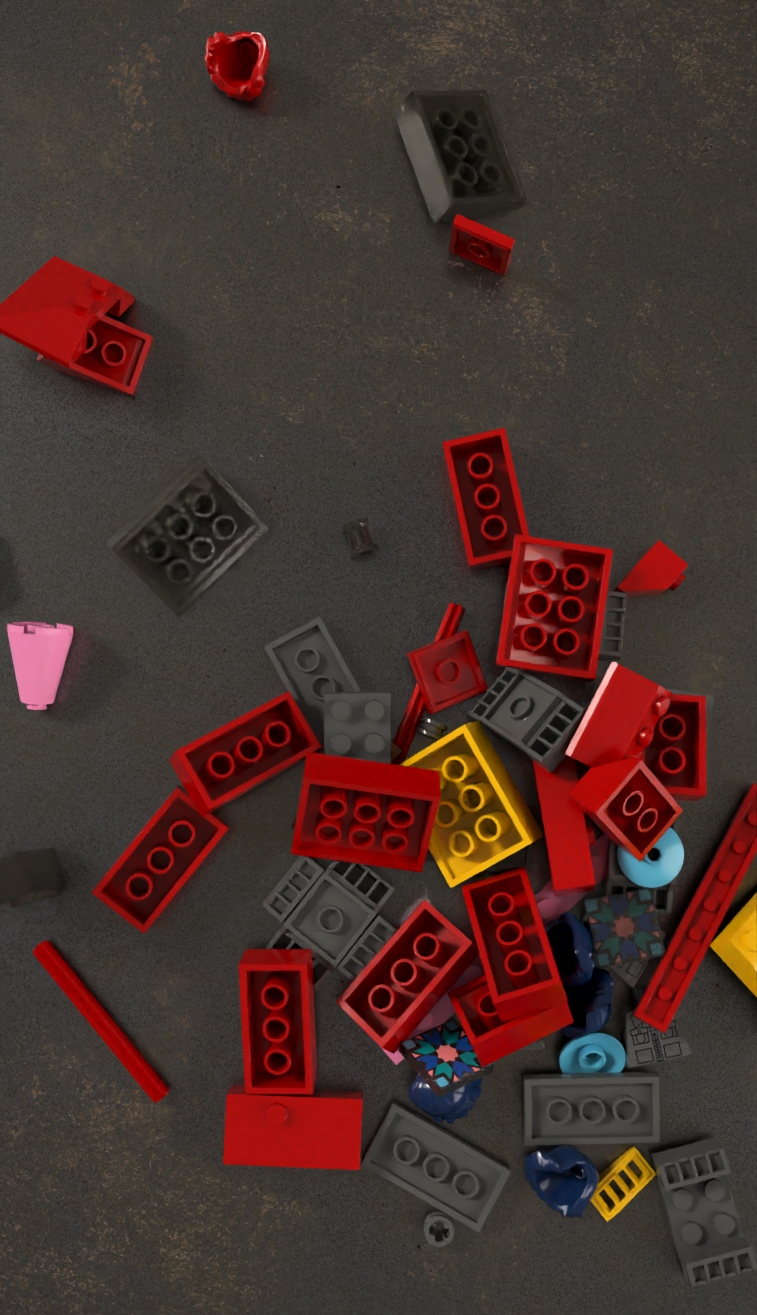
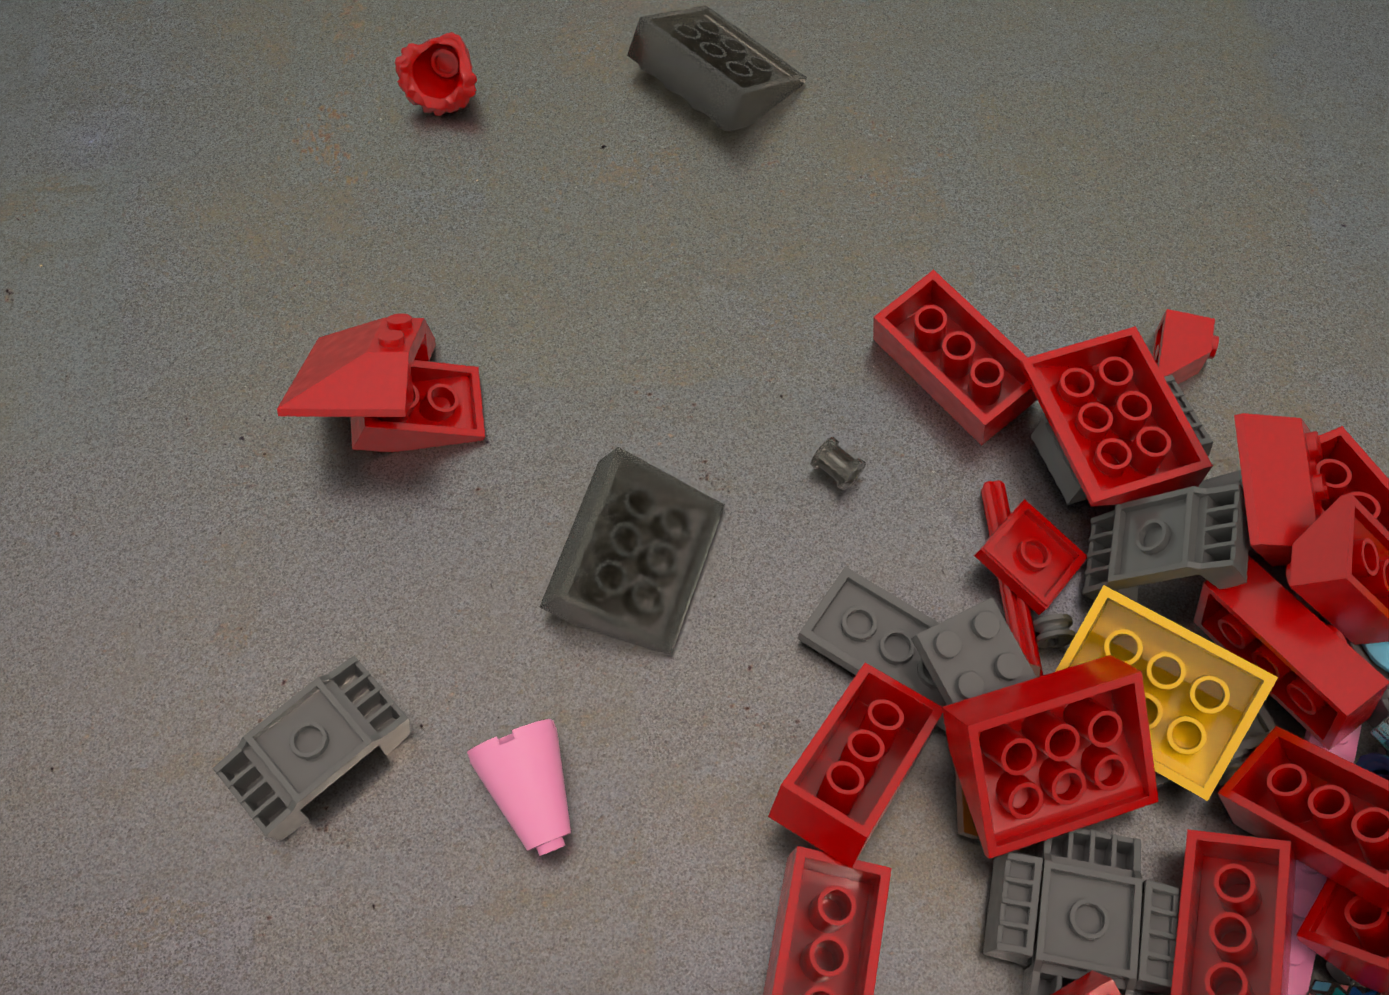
camera: 25 degrees left, 20 degrees down
red tile [449,214,515,275] -> none

